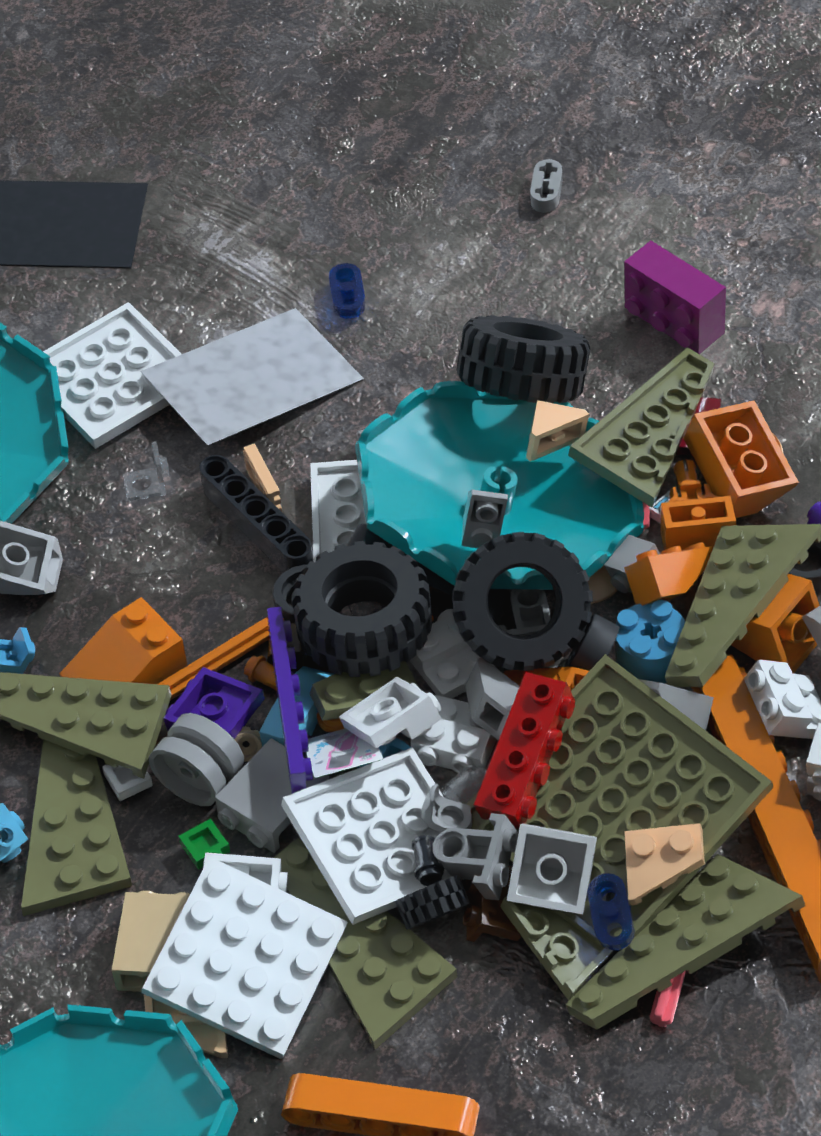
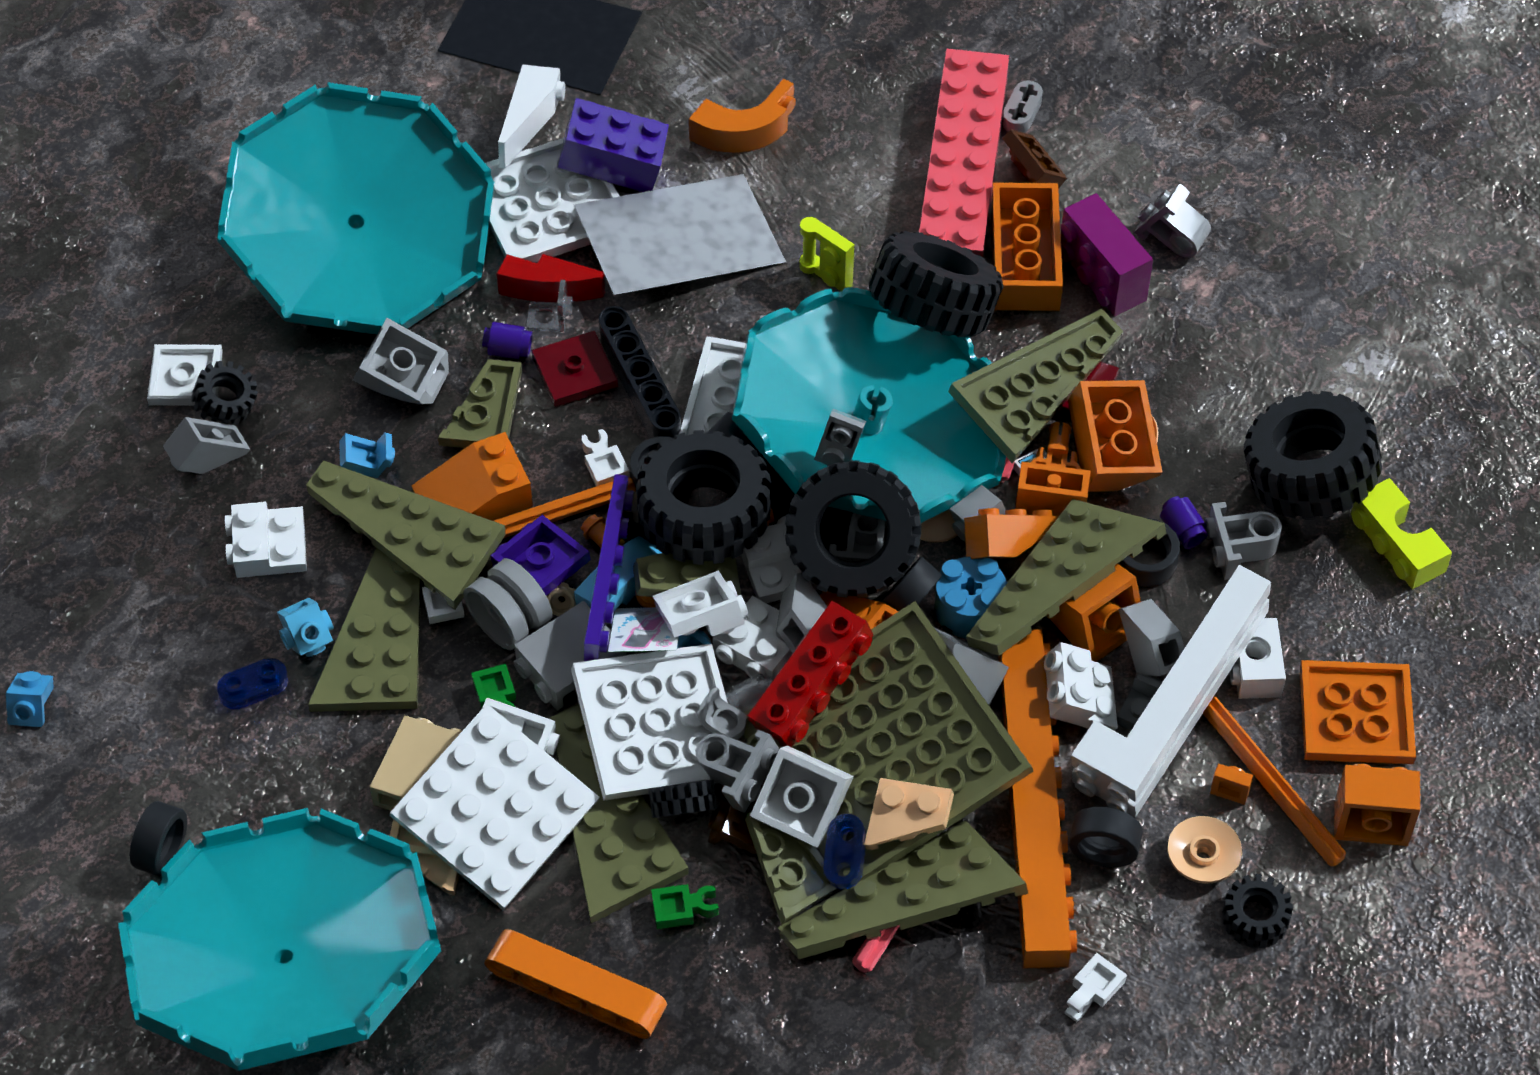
camera: 10 degrees right, 5 degrees up
light nougat tile [243,443,283,512] -> none
clear blue plate [329,263,366,319] -> none
black pin [411,835,445,886] -> none
light nougat slope [526,400,589,462] -> none
none -> olive wing [438,359,522,448]
none -> dark purple brick [482,322,533,360]
none -> red slope [497,254,605,303]
none -> white slope [498,65,565,168]
none -> dark red plate [532,330,618,407]
none -> dark purple brick [557,98,669,192]
none -> white plate [582,429,630,486]
none -> green plate [651,884,719,929]
none -> orange arch [689,79,796,153]
none -> neon yellow plate [799,217,854,291]
none -> coral brick [919,49,1009,257]
none -> orange brick [990,182,1063,311]
none -> reddish brown bracket [1002,129,1067,189]
none -> light grey pin [1134,184,1211,258]

